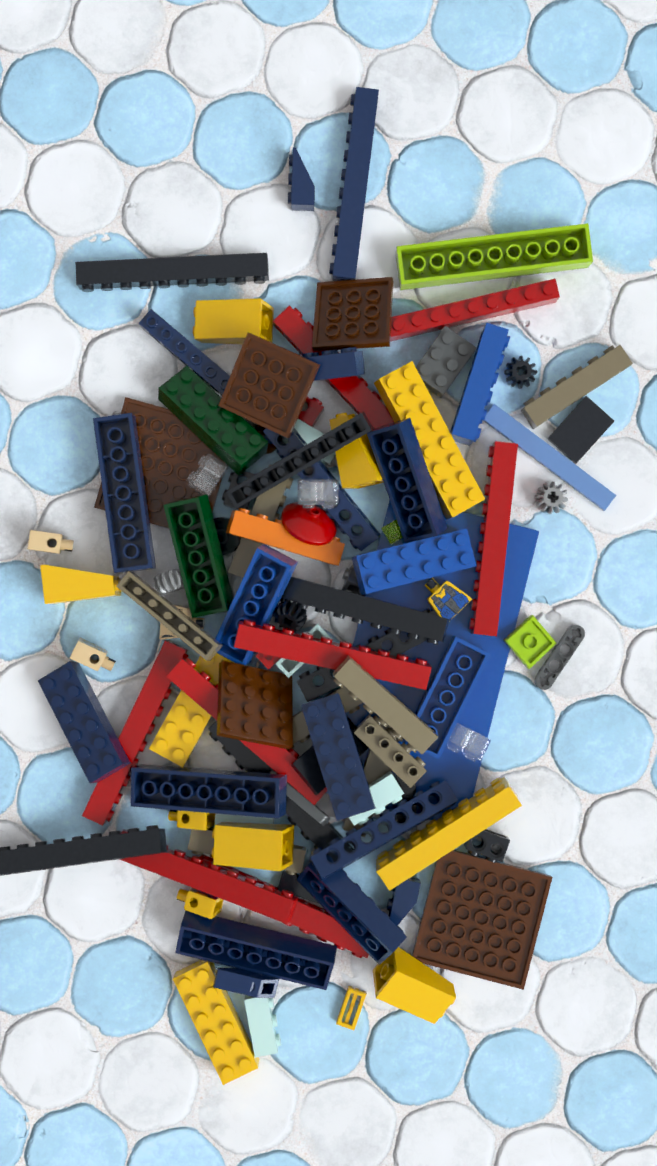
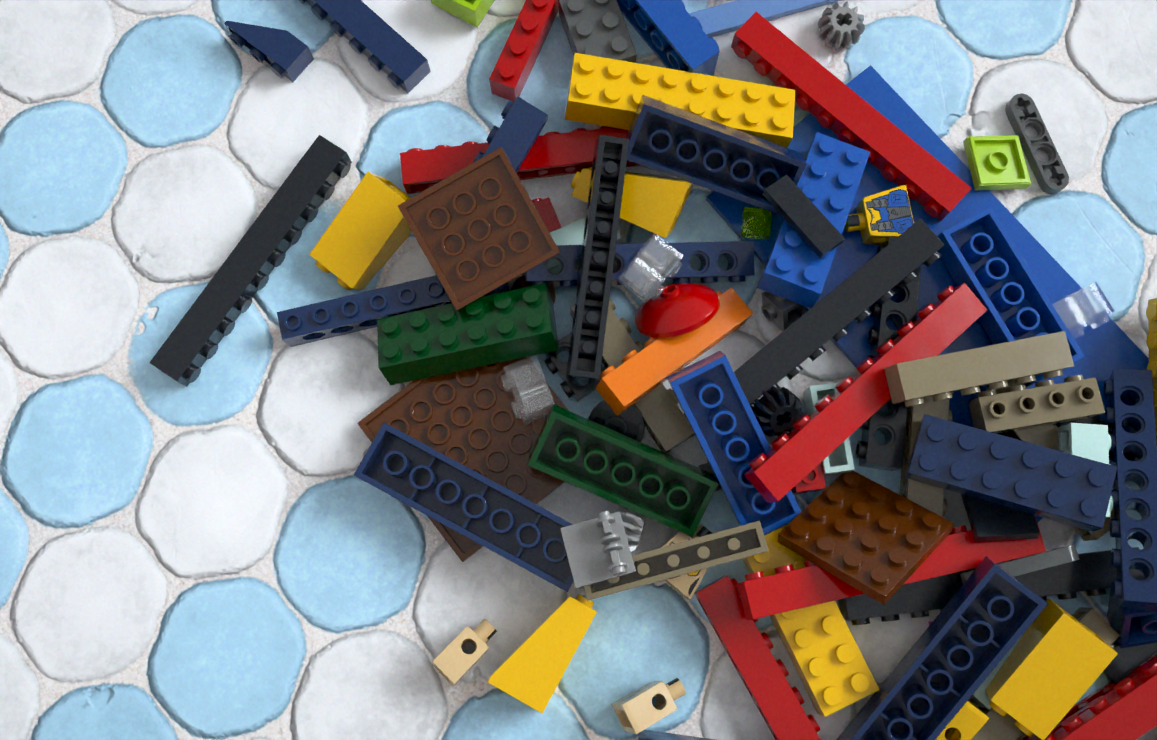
camera: 55 degrees left, 10 degrees down
reddish brown plate [312,277,394,351] -> none
none -> light grey hinge [560,511,636,589]
none -> black tile [762,175,845,259]

